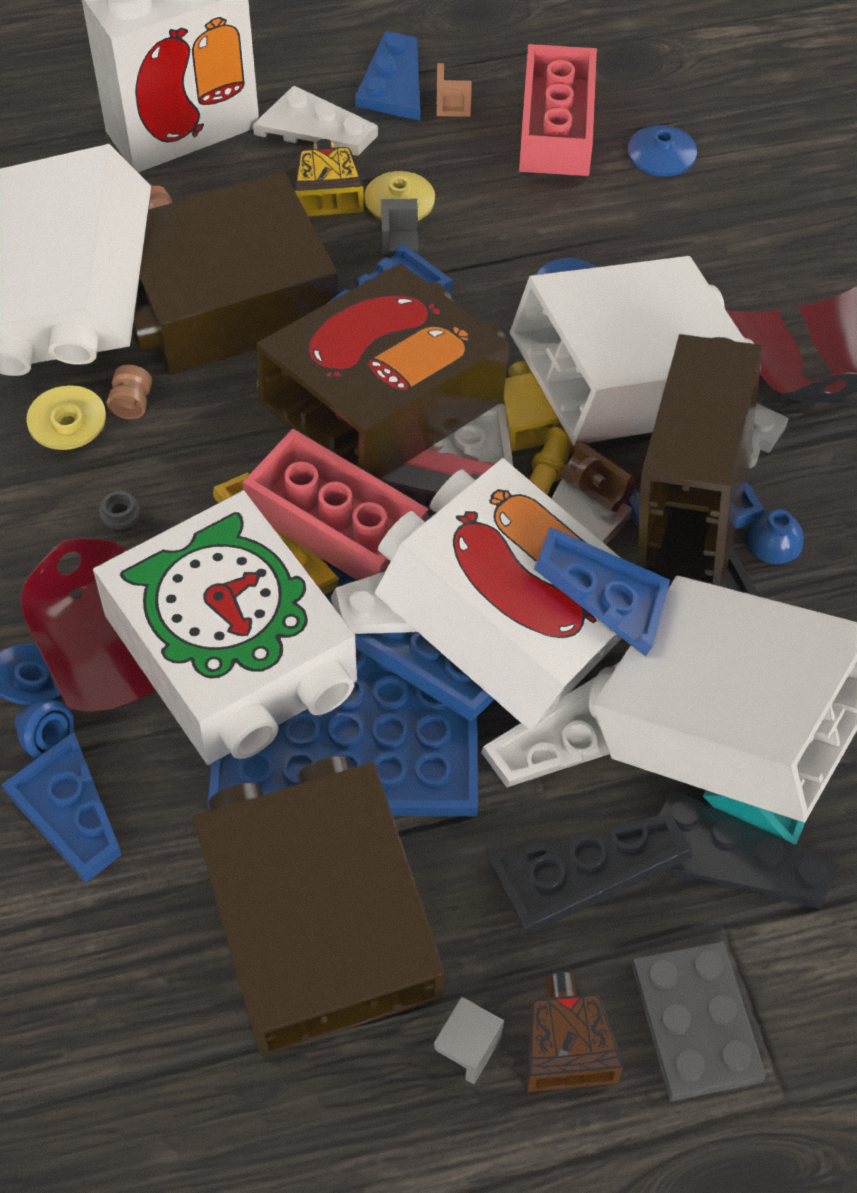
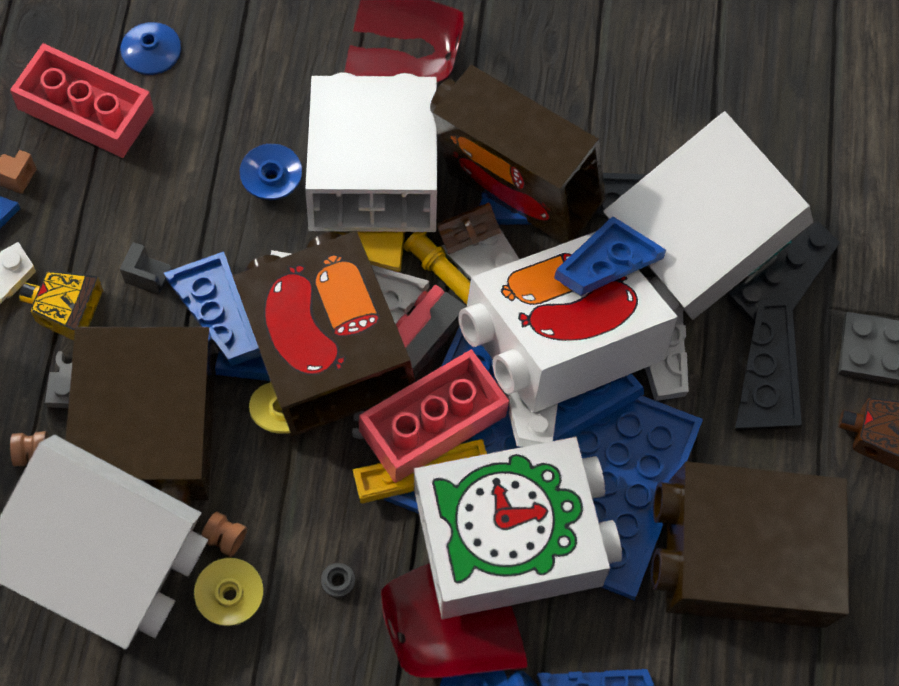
camera: 70 degrees left, 10 degrees up
light yellow dish [364,171,435,221] -> none
light grey panel [434,997,504,1084] -> none

